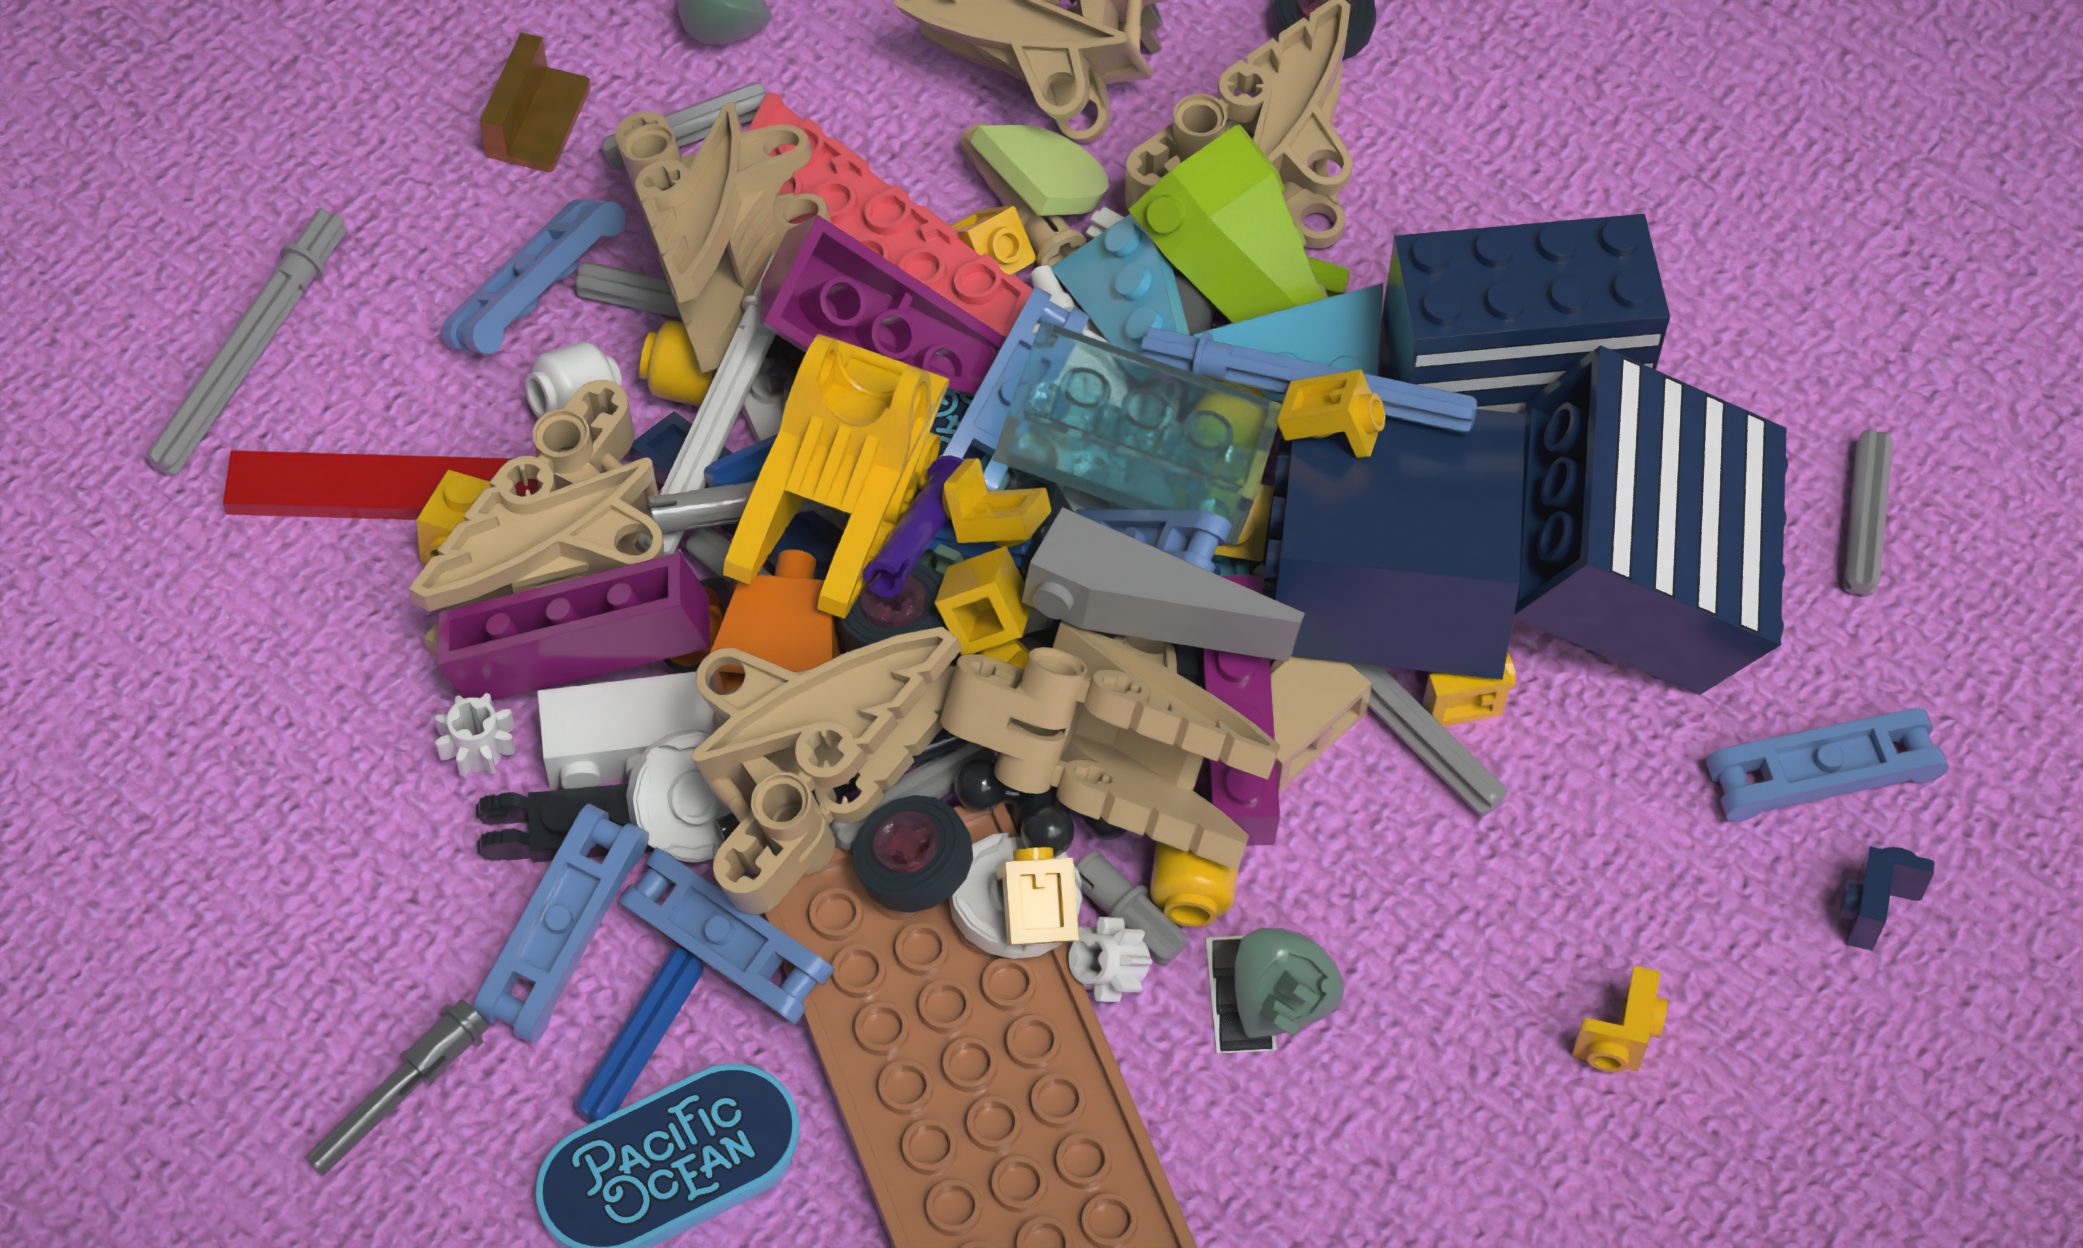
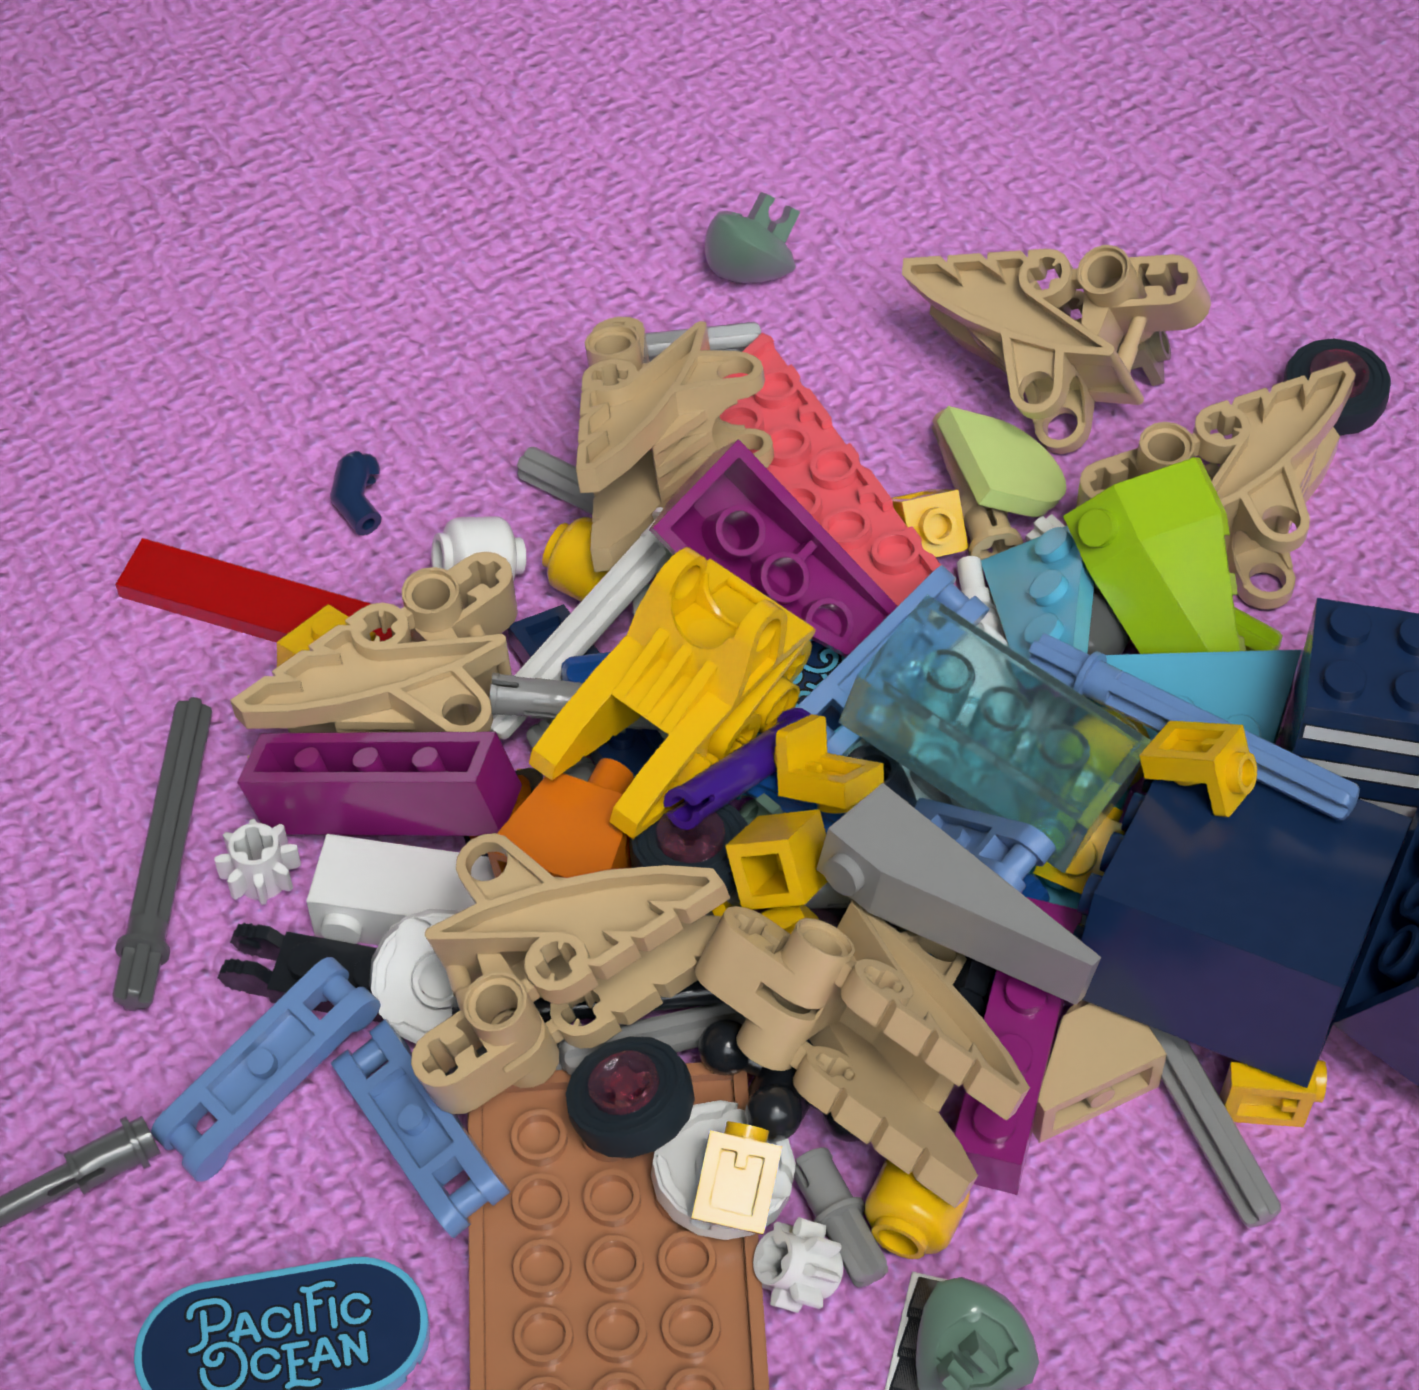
camera: 20 degrees right, 5 degrees down
light grey axle [146,208,347,476] -> none
medium blue plate [441,199,626,354] -> none
pearl gold panel [479,32,591,172] -> none
blue axle [575,947,703,1123] -> none
none -> dark grey axle [112,697,212,1011]
none -> dark blue arm [330,451,382,536]

